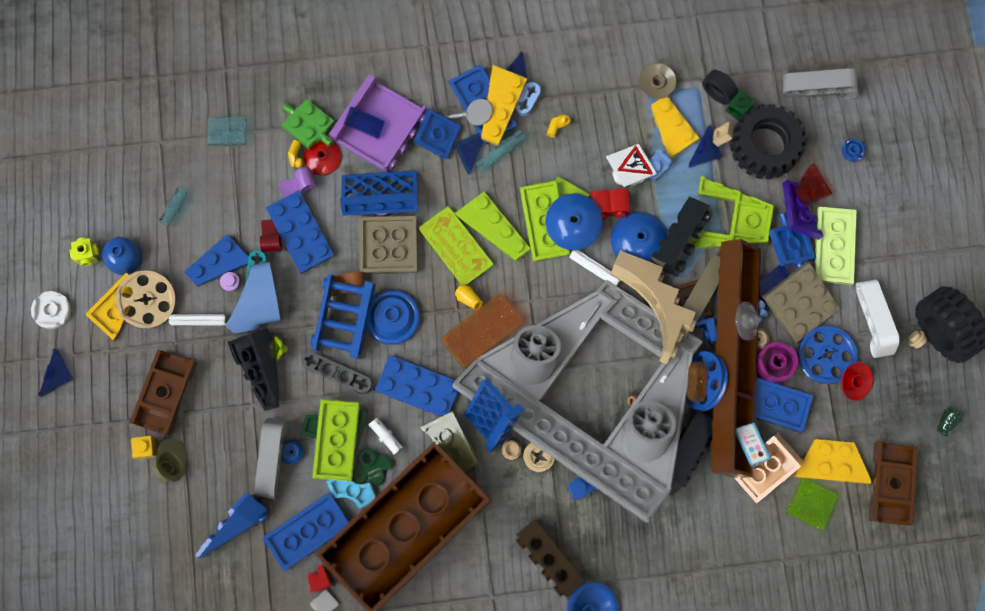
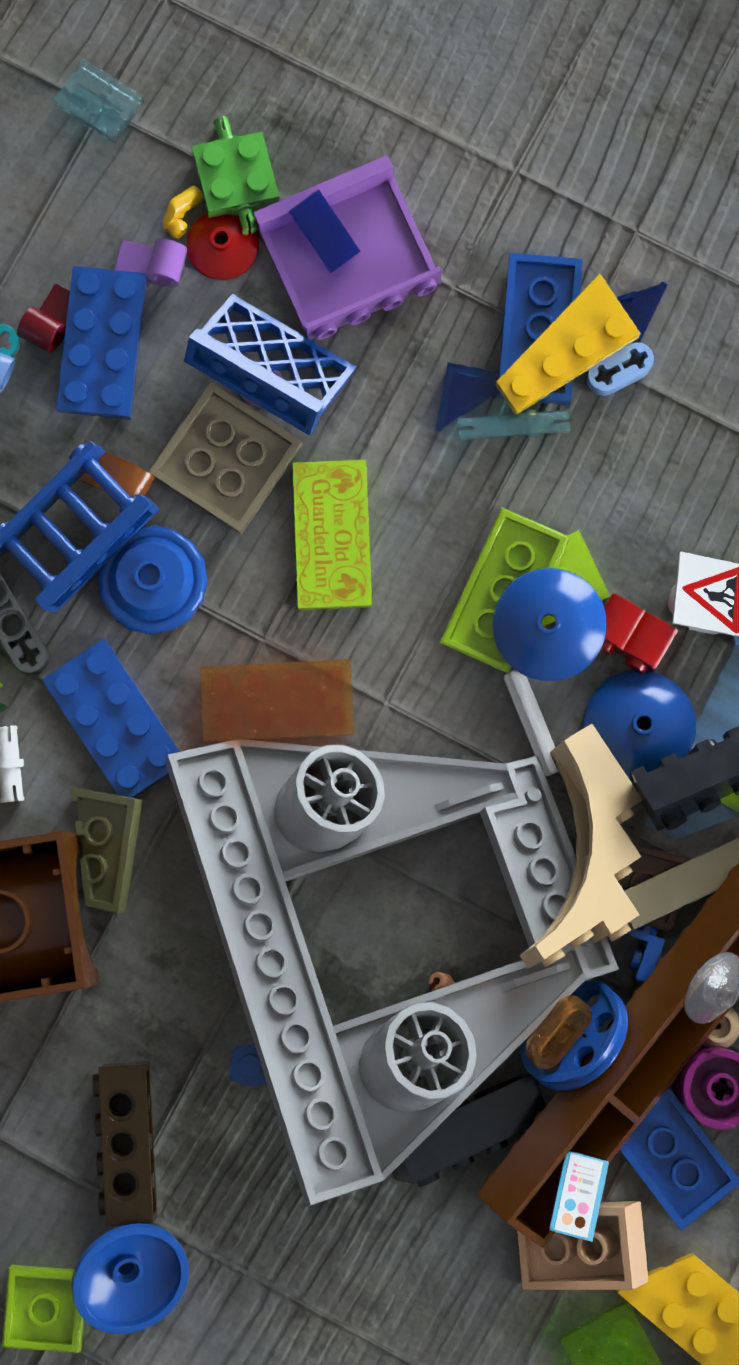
camera: 40 degrees right, 5 degrees up
blue tile [413,109,461,159] -> none
light grey piece [444,99,493,126] -> none
lime wing [454,192,531,262] -> none
yellow cone [455,284,483,310] -> none
blue fence [464,378,524,452] -> none
tan plate [502,440,521,460] -> none
tan gear [523,443,555,472] -> none
yellow arm [546,114,570,138] -> none

